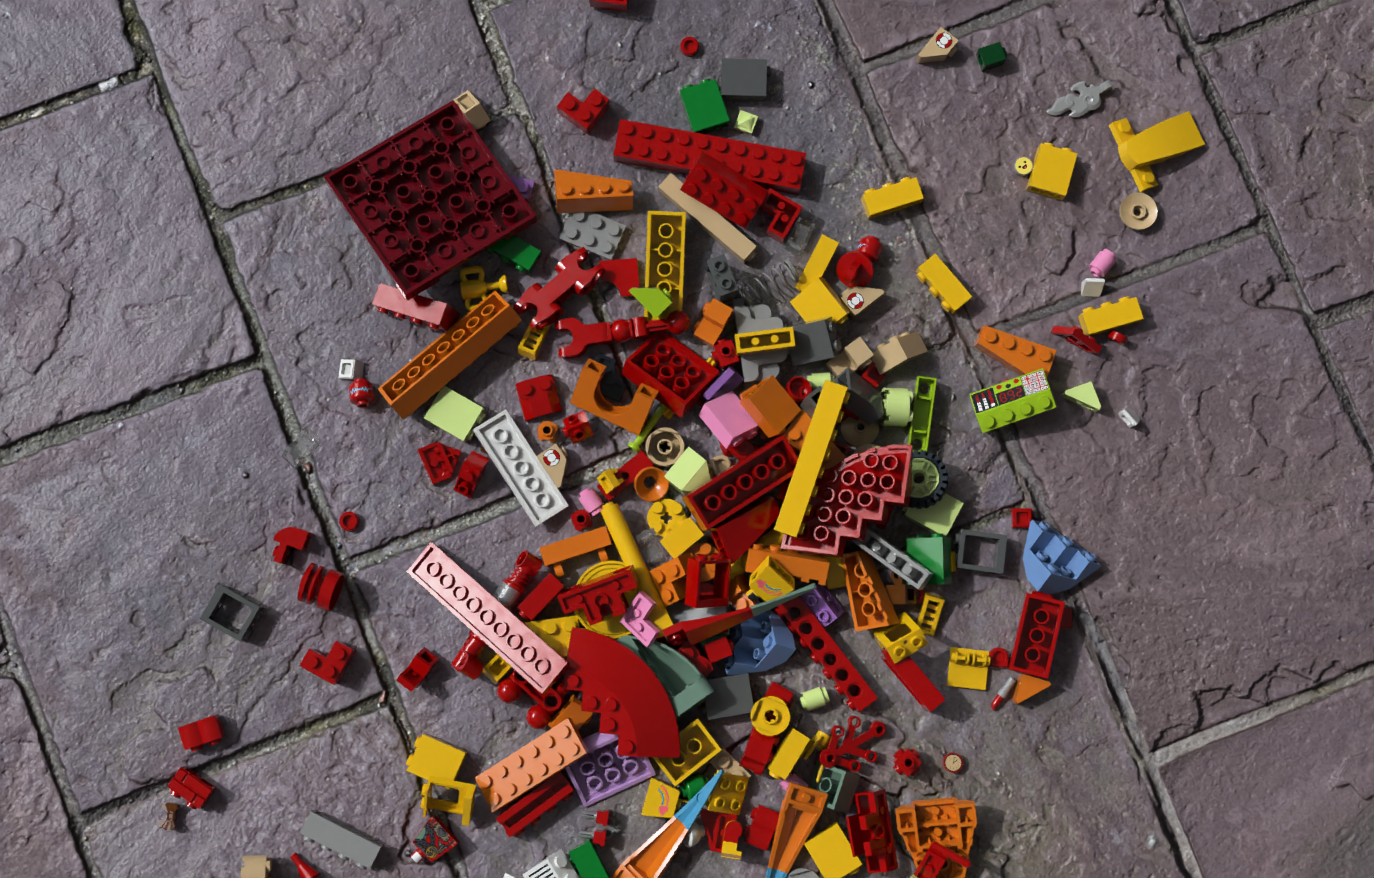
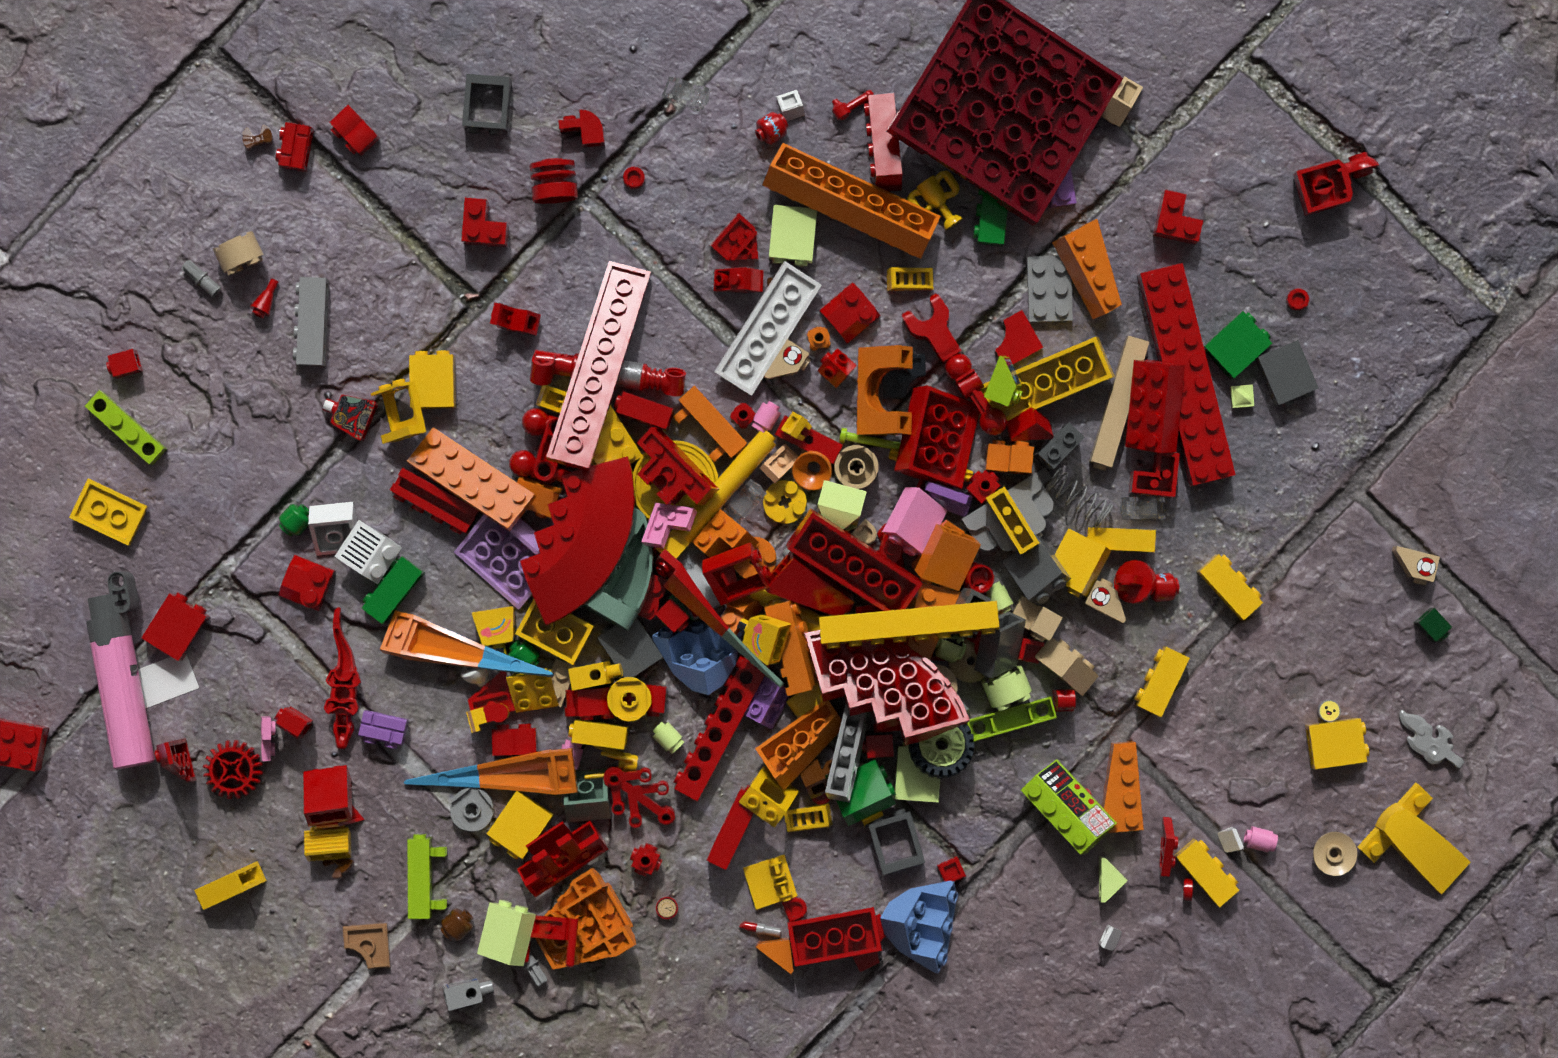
camera: 65 degrees right, 5 degrees up
red piece [513,247,605,332] -> none
piece [578,809,618,846] -> none
yellow brick [660,516,705,559] -> none
none -> yellow torso [568,661,623,691]
none -> light nougat slope [760,444,799,483]
none -> red piece [832,90,874,121]
none -> red brick [862,734,894,758]
none -> yellowish green head [935,634,966,663]
none -> red slope [1007,407,1054,441]
none -> red leg [1052,689,1076,712]

